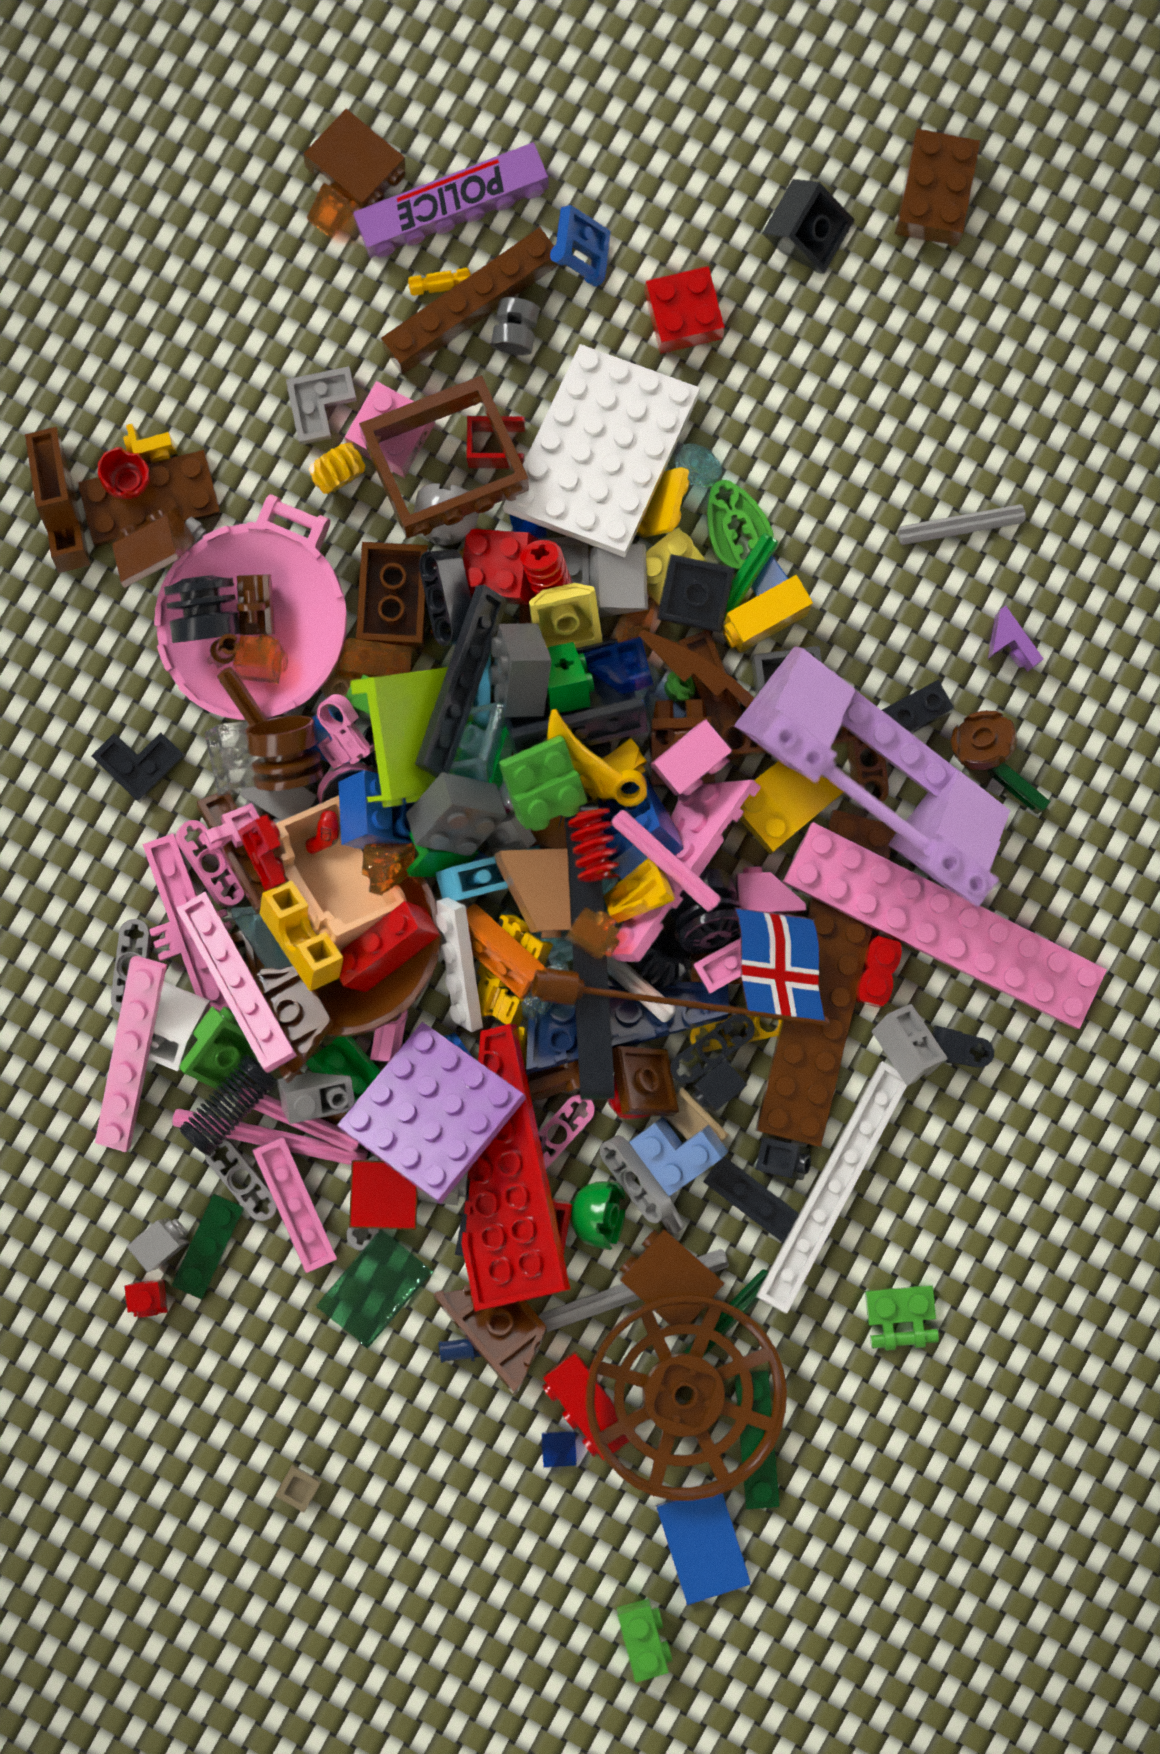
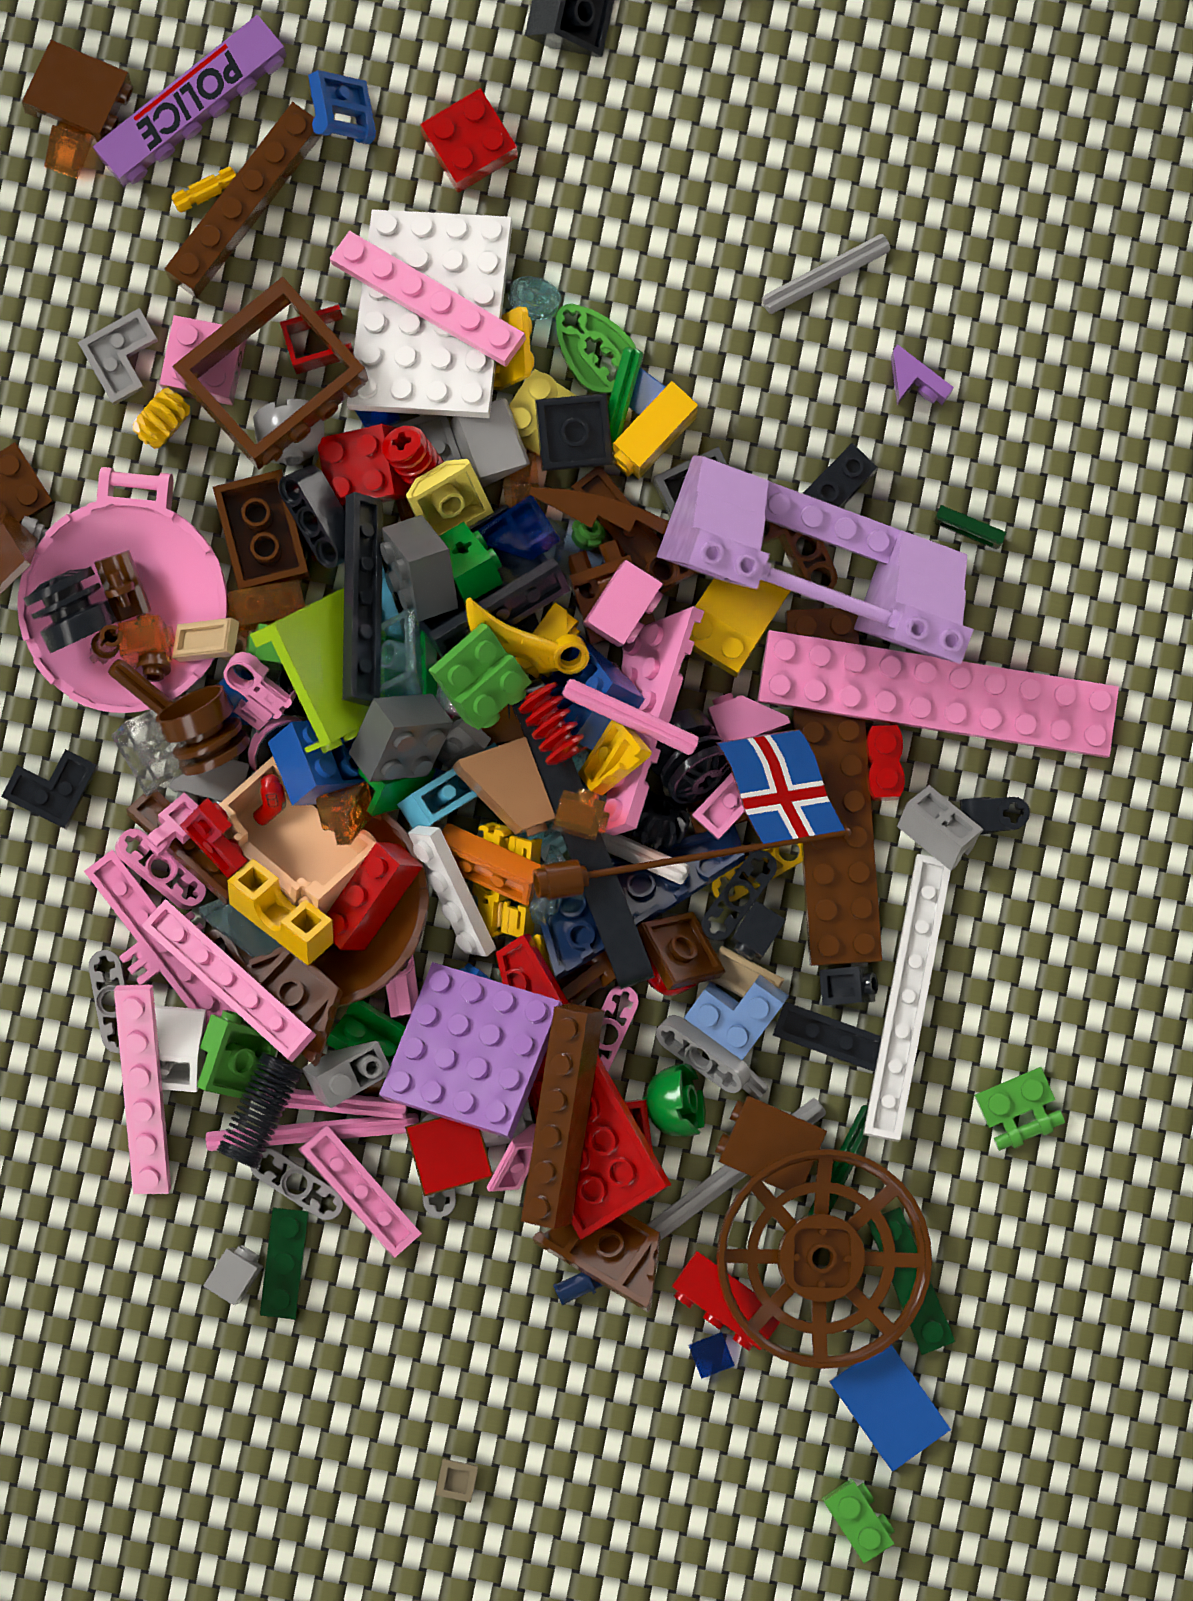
camera: 15 degrees left, 0 degrees up
red brick [124,1279,168,1318] -> none
clear green piece [316,1229,433,1349] -> none
dark grey wheel [490,297,540,356] -> none
reddish brown tile [950,710,1018,770] -> none
none -> reddish brown plate [135,652,171,682]
none -> tan tile [172,618,239,662]
none -> bright pink plate [329,231,526,367]
none -> bright pink slope [487,1123,536,1192]
none -> reddish brown brick [521,1003,605,1229]

